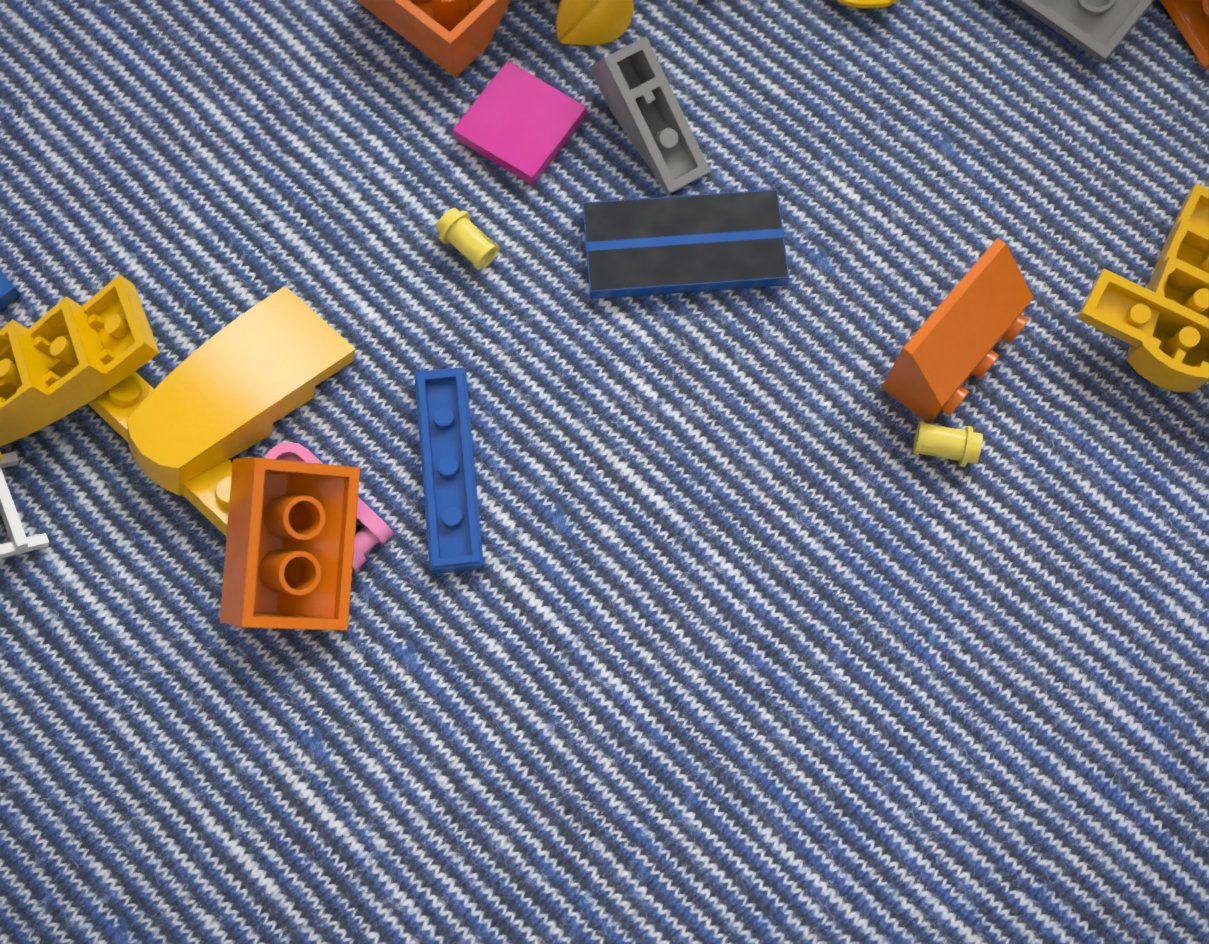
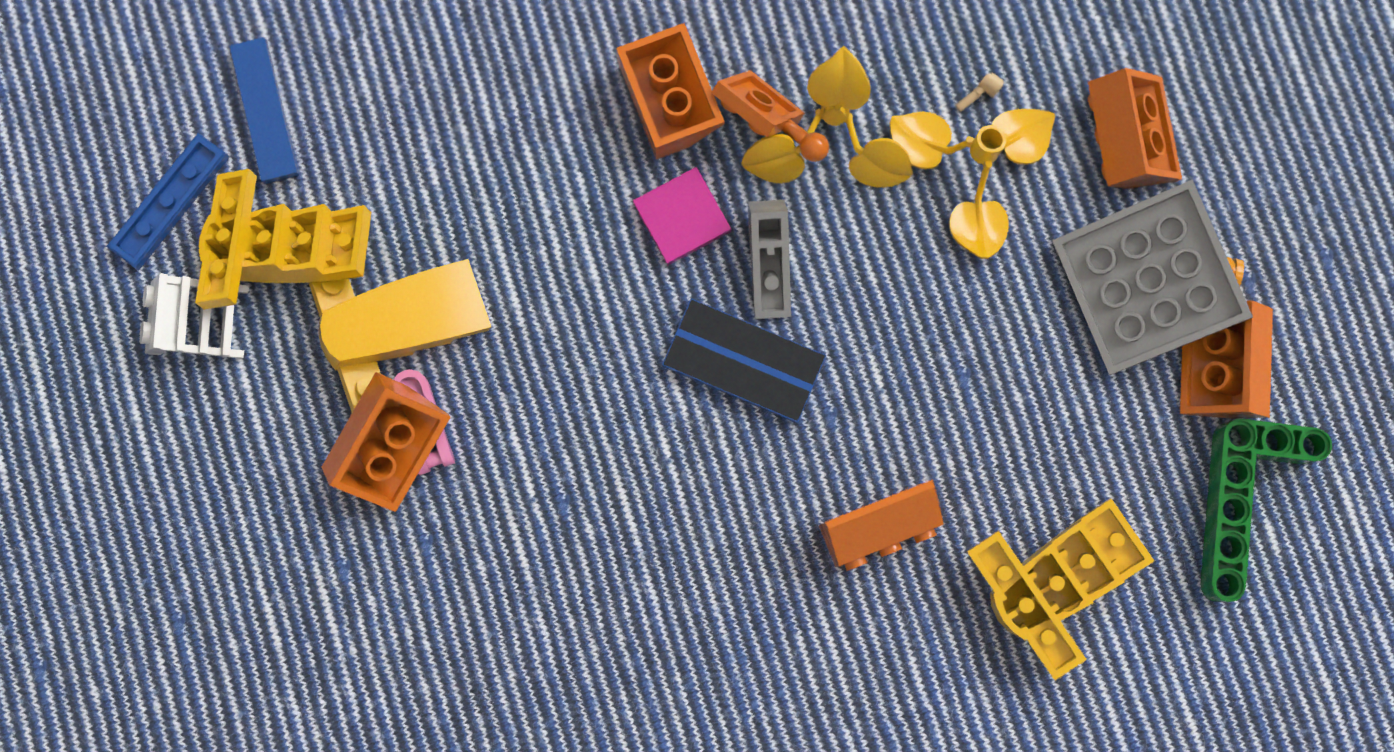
camera: 25 degrees right, 10 degrees up
blue tile [414,367,485,575] -> none
light yellow pin [436,208,500,270] -> none
light yellow pin [913,421,983,467] -> none

